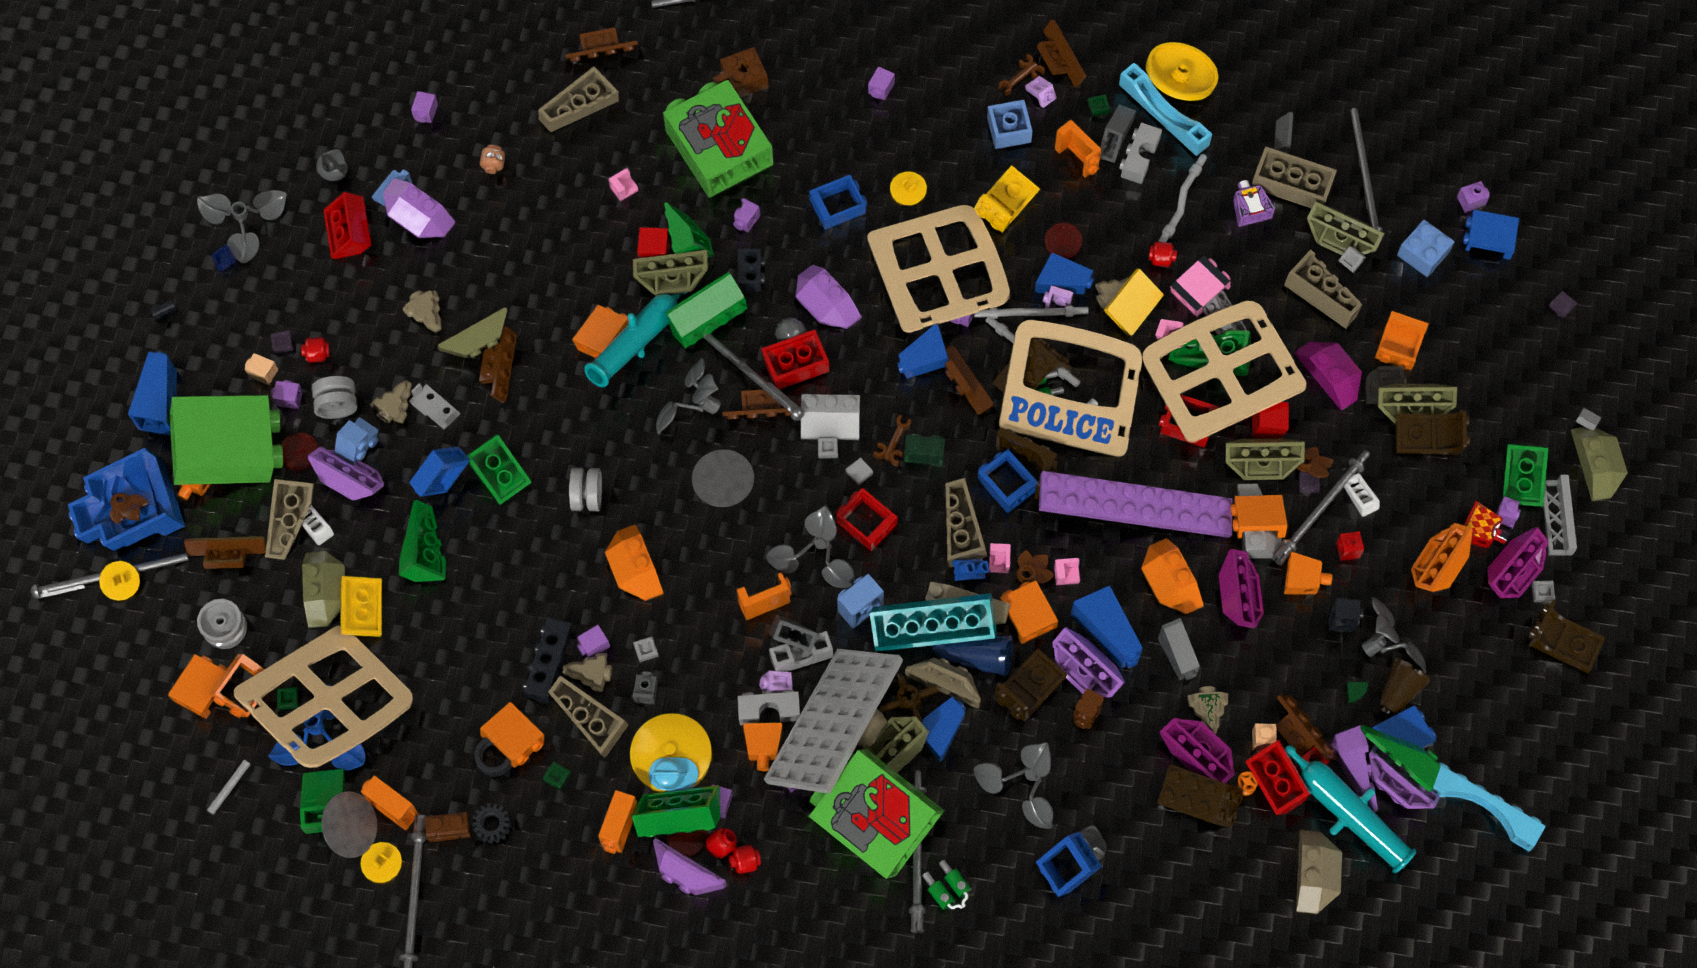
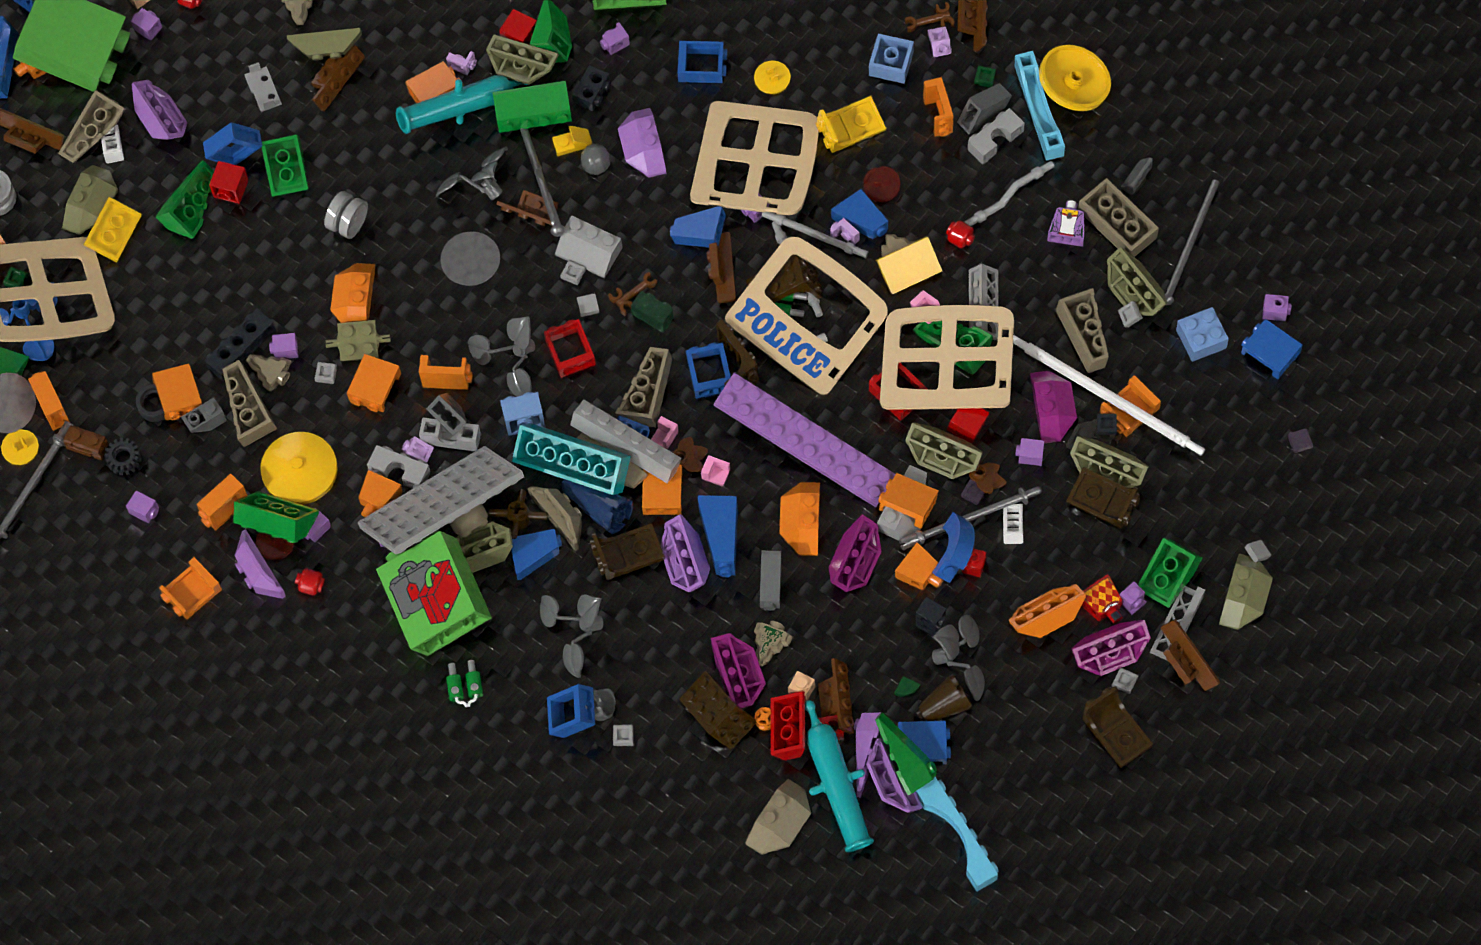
camera: 30 degrees right, 0 degrees up
clear red tile [281,432,319,471] -> none
light grey wheel [312,376,357,419] -> none
medium blue brick [334,417,378,465] -> none
dark tan rock [370,380,412,424] -> none
dark green tile [542,761,571,790] -> none
dark grey brick [633,672,658,704] -> none
medium azure piece [649,758,698,791] -> none
red head [706,828,737,859] -> none
red slope [761,330,829,389] -> none
flat silver bar [909,769,926,933] -> none
reddish brown brick [1073,689,1104,729] -> none
bright pink panel [1171,256,1231,318] -> none
none -> medium lavender brick [126,491,159,523]
none -> orange panel [159,557,222,619]
none -> dark grey slope [181,398,227,433]
none -> red head [209,161,249,204]
none -> olive plate [326,320,391,362]
none -> orange panel [347,354,401,412]
none -> lavender bracket [446,51,476,75]
none -> yellow slope [552,126,592,156]
none -> light grey brick [570,400,681,484]
none -> light grey tile [613,725,633,746]
none -> blue arch [933,512,975,583]
none -> white axle [1013,335,1205,456]
none -> medium lavender brick [1015,438,1044,466]
none -> black tile [1097,414,1117,435]
none -> reddish brown bracket [1161,619,1220,691]

